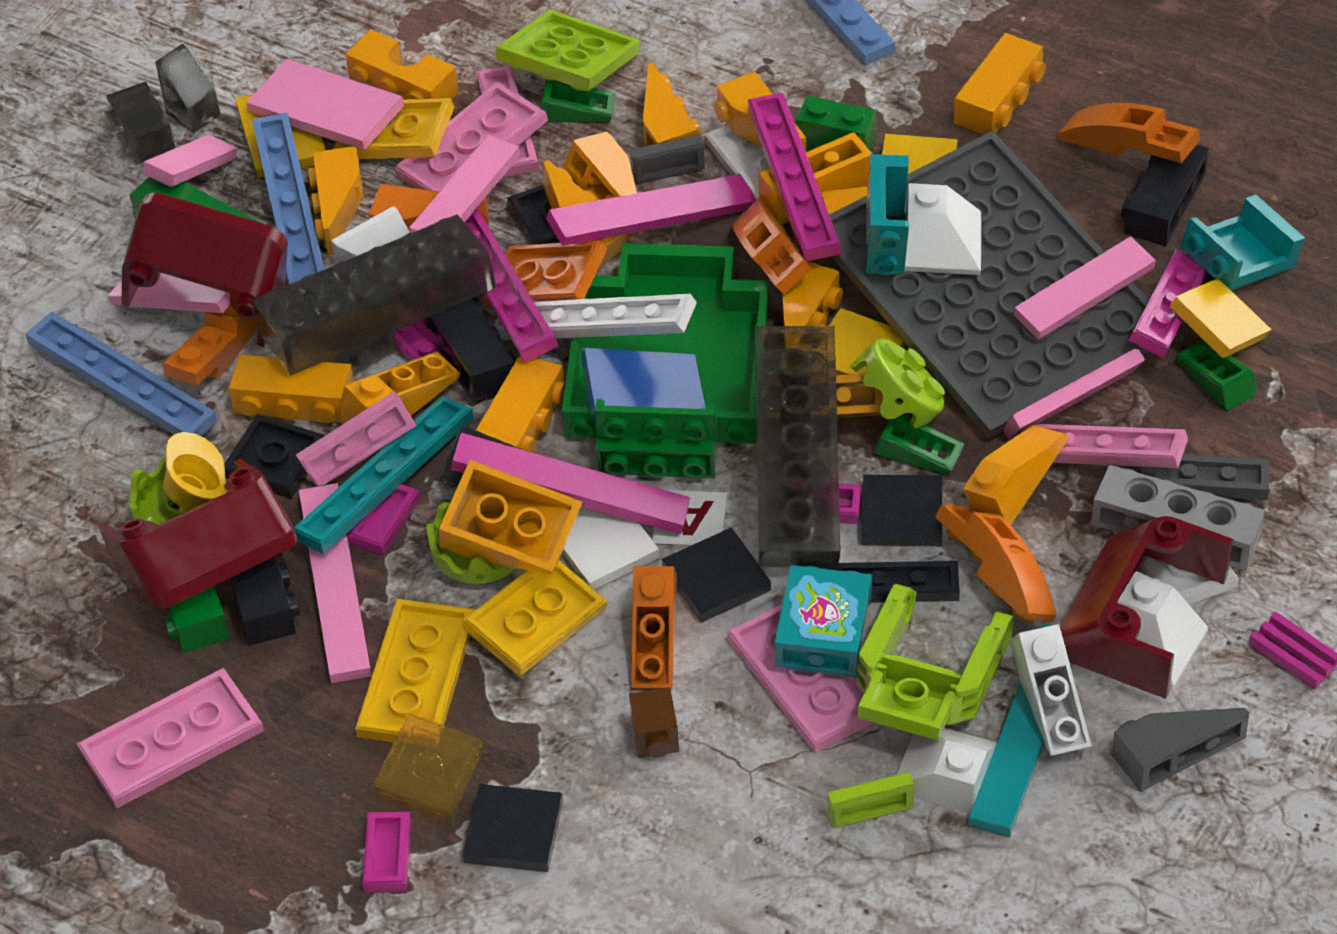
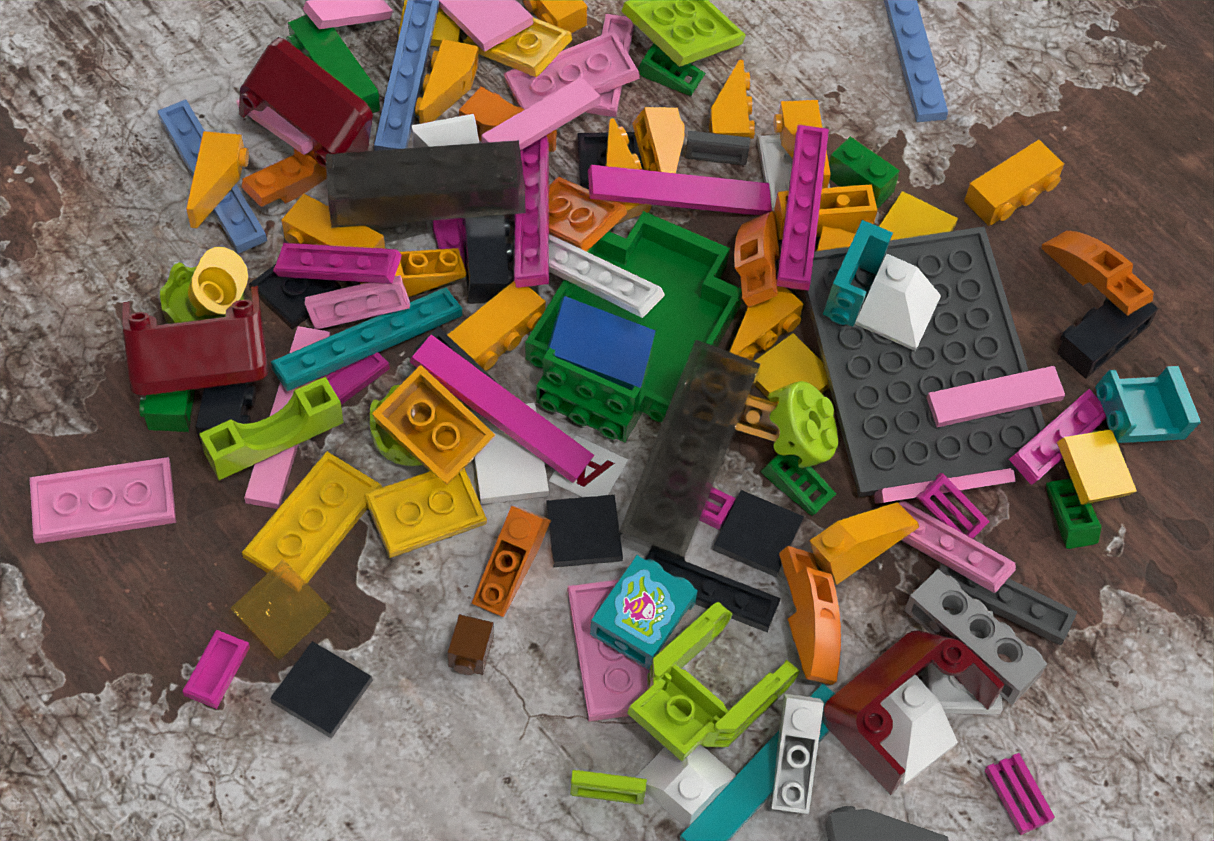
camera: 15 degrees right, 10 degrees up
none -> light orange slope [186,131,249,228]
none -> lime arch [199,376,344,480]
none -> dark pink tile [273,243,402,284]
none -> dark pink tile [916,473,990,539]

